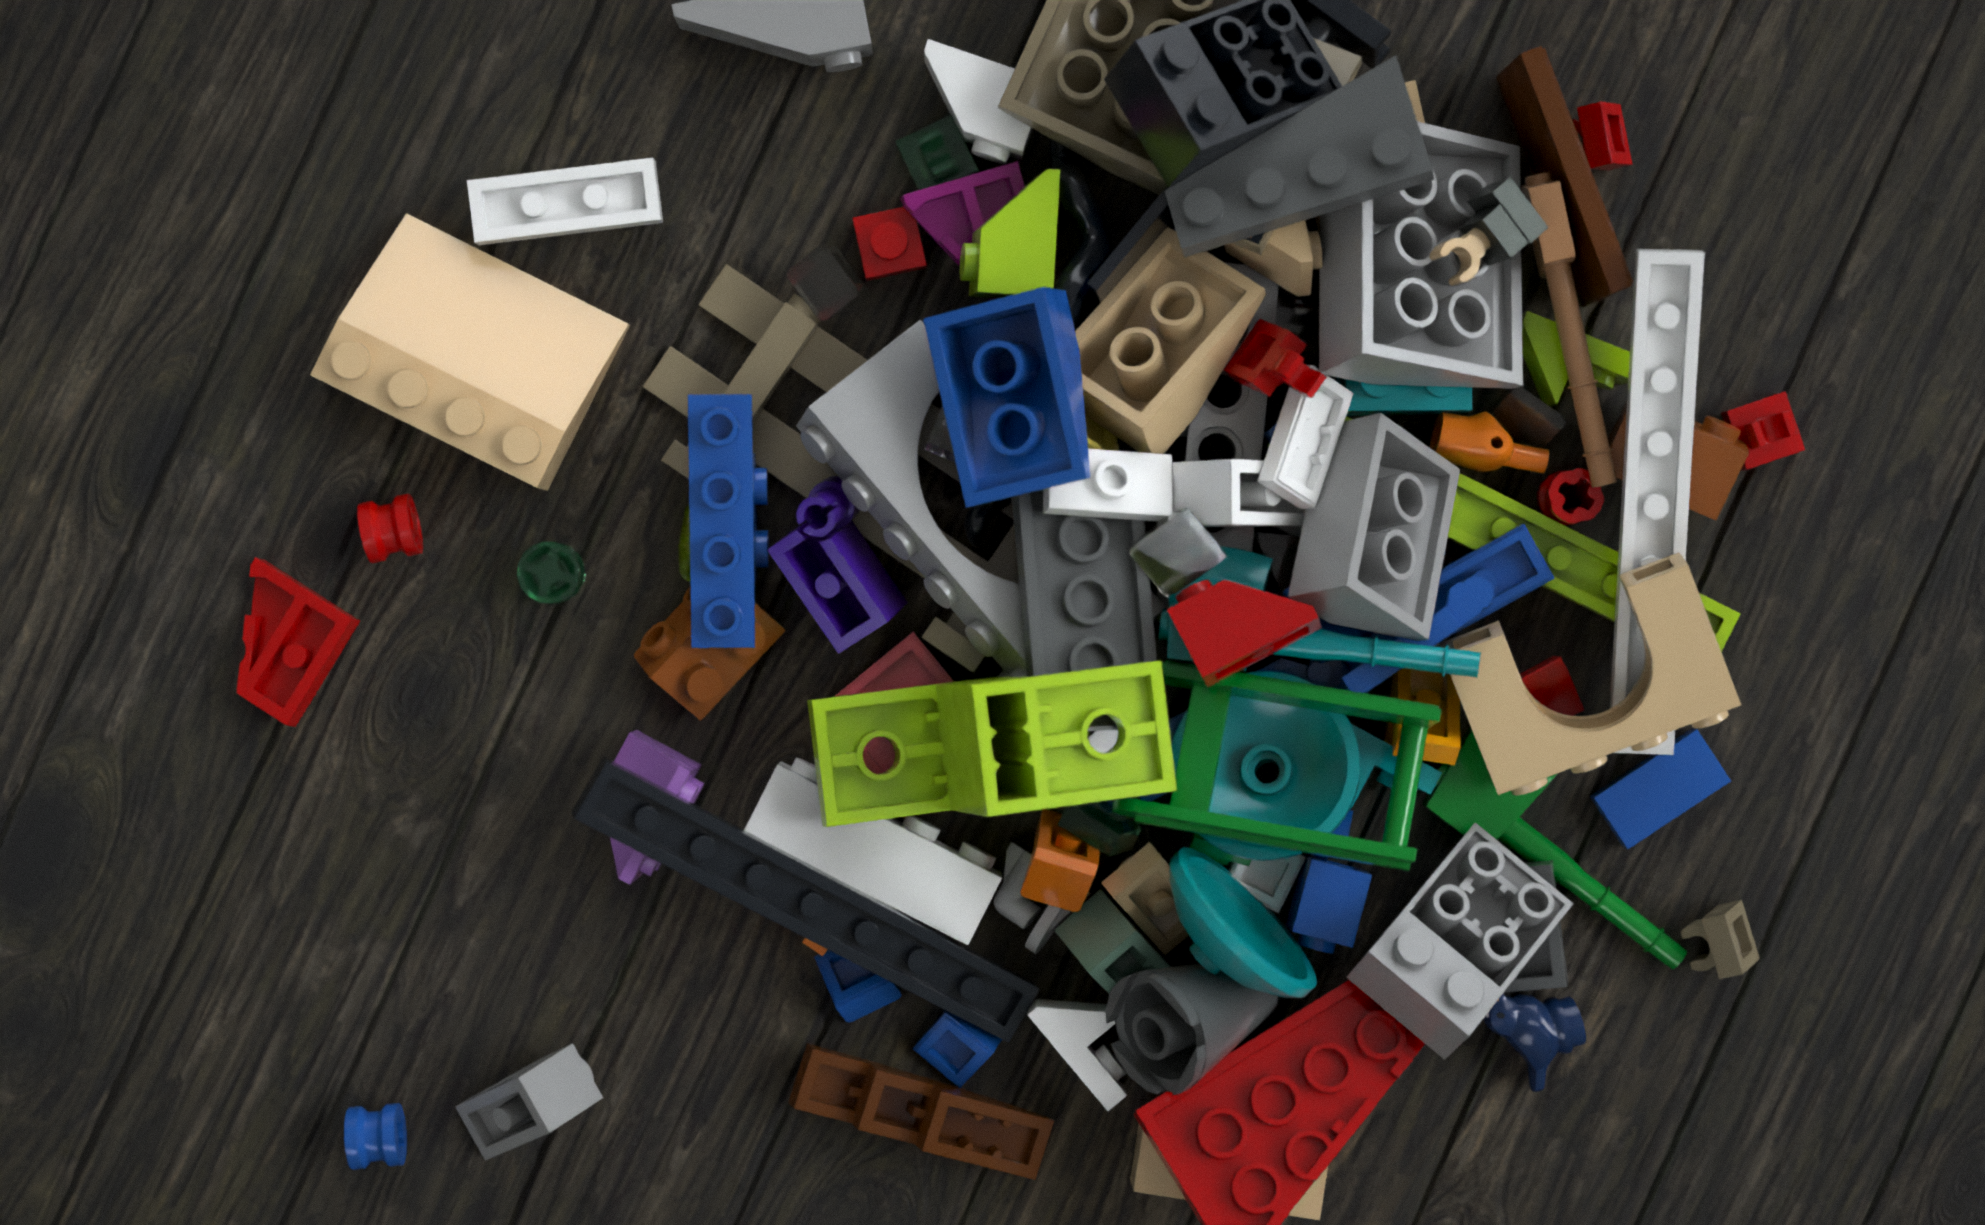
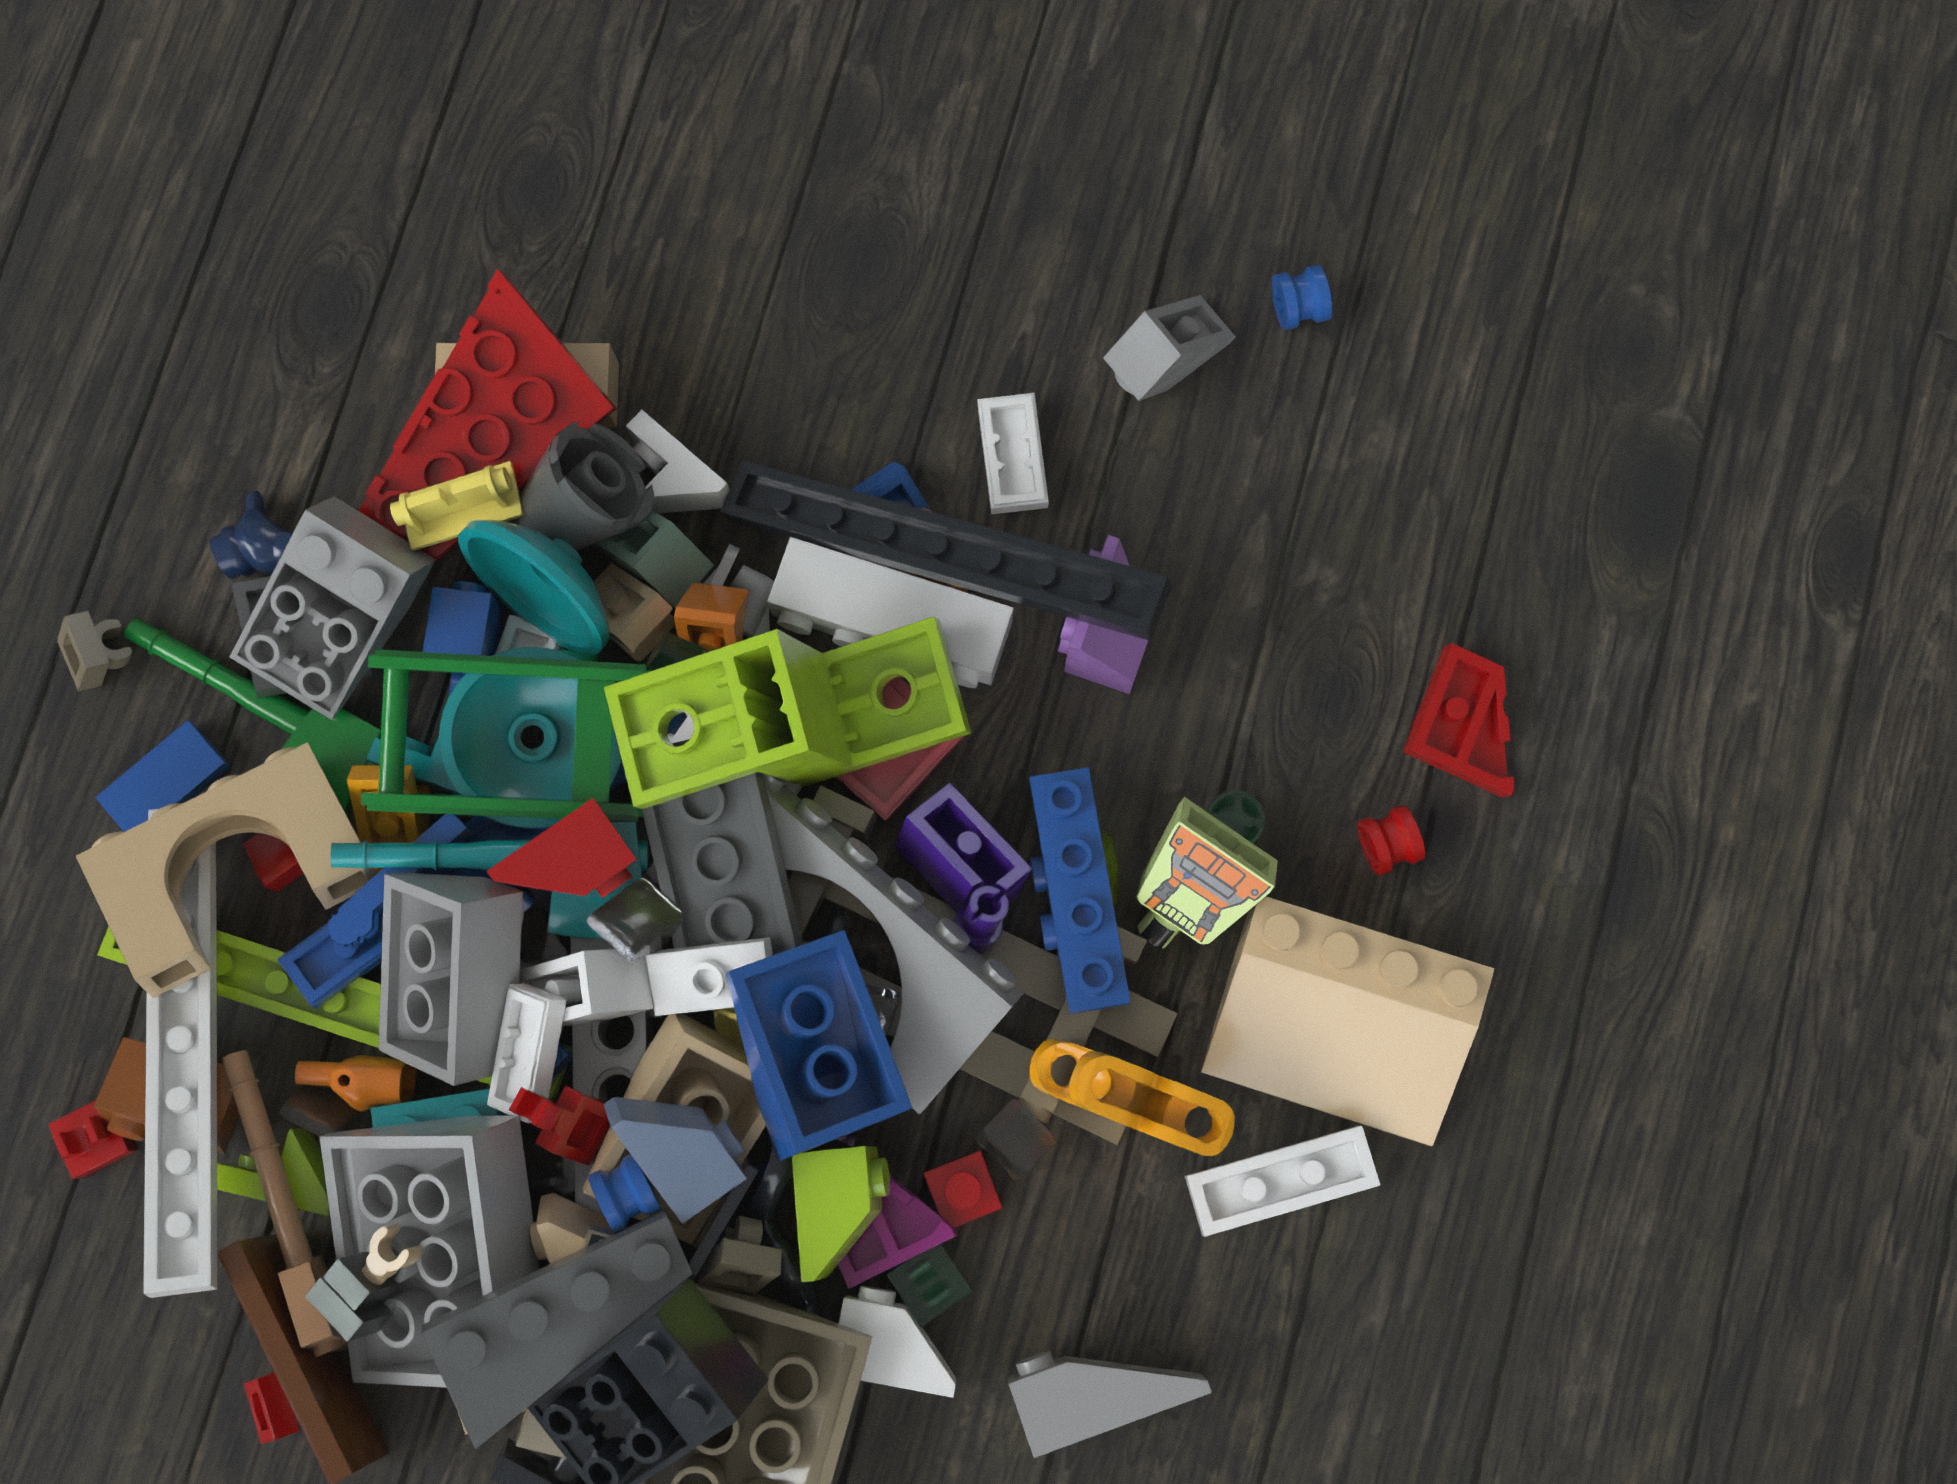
camera: 175 degrees right, 10 degrees down
dark orange bracket [634,585,786,721] -> none
reddish brown slope [788,1043,1054,1180] -> none
blue slope [913,1010,1002,1089] -> none
red bush [1537,468,1604,525] -> none
none -> light yellow hinge [390,461,524,551]
none -> blue wheel [587,1154,662,1233]
none -> sand blue slope [603,1097,747,1224]
none -> dark tan tile [697,1216,782,1294]
none -> white plate [977,393,1049,514]
none -> light orange piece [1030,1038,1235,1156]
none -> torso [1136,797,1278,948]

